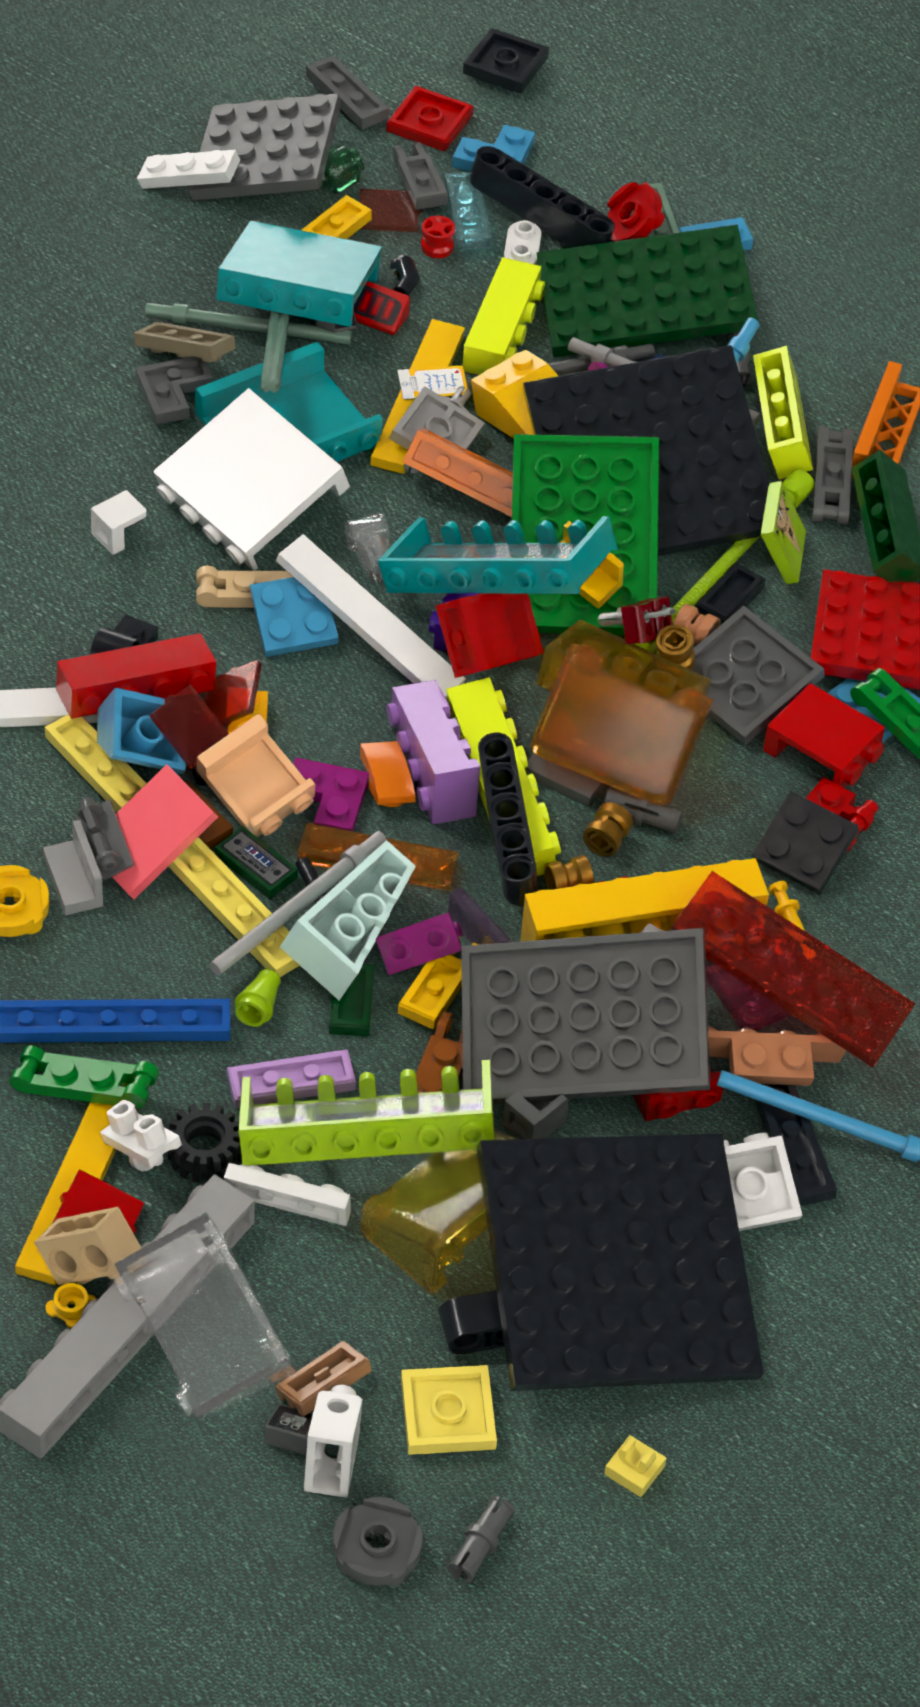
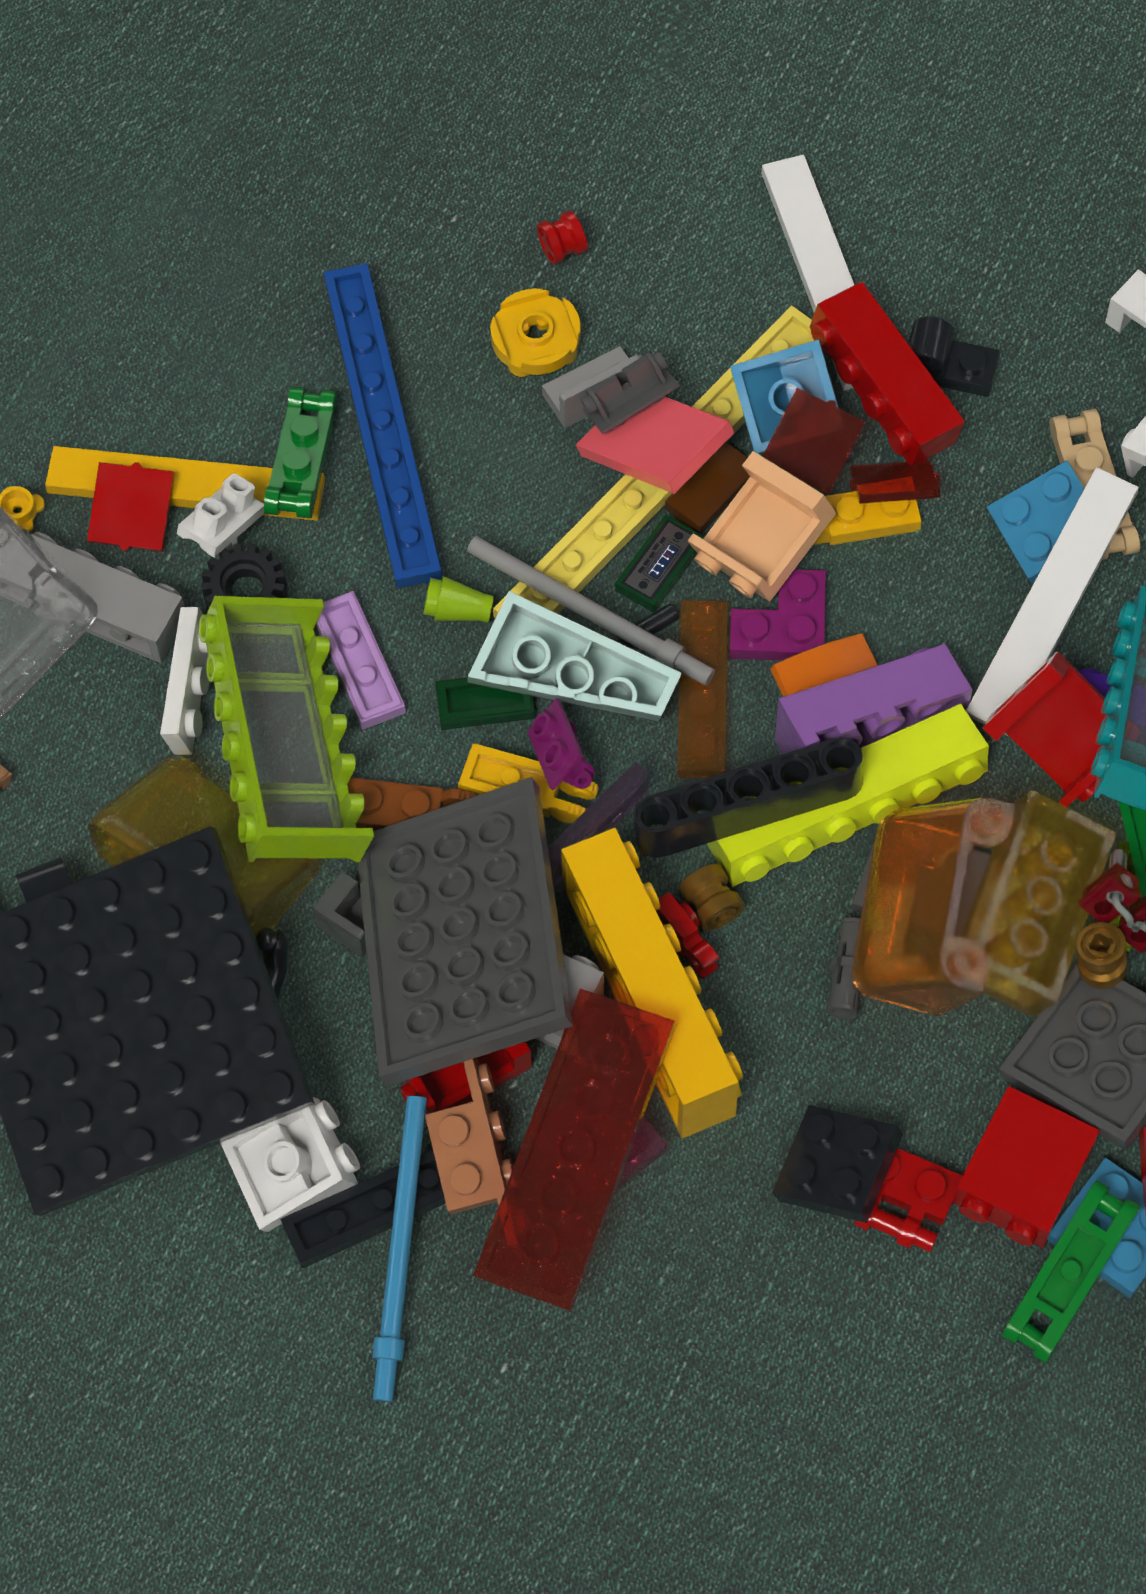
camera: 85 degrees right, 15 degrees up
tan brick [34,1207,142,1285] -> none
pearl gold wheel [582,802,634,857] -> none
yellow piece [768,881,815,963] -> none

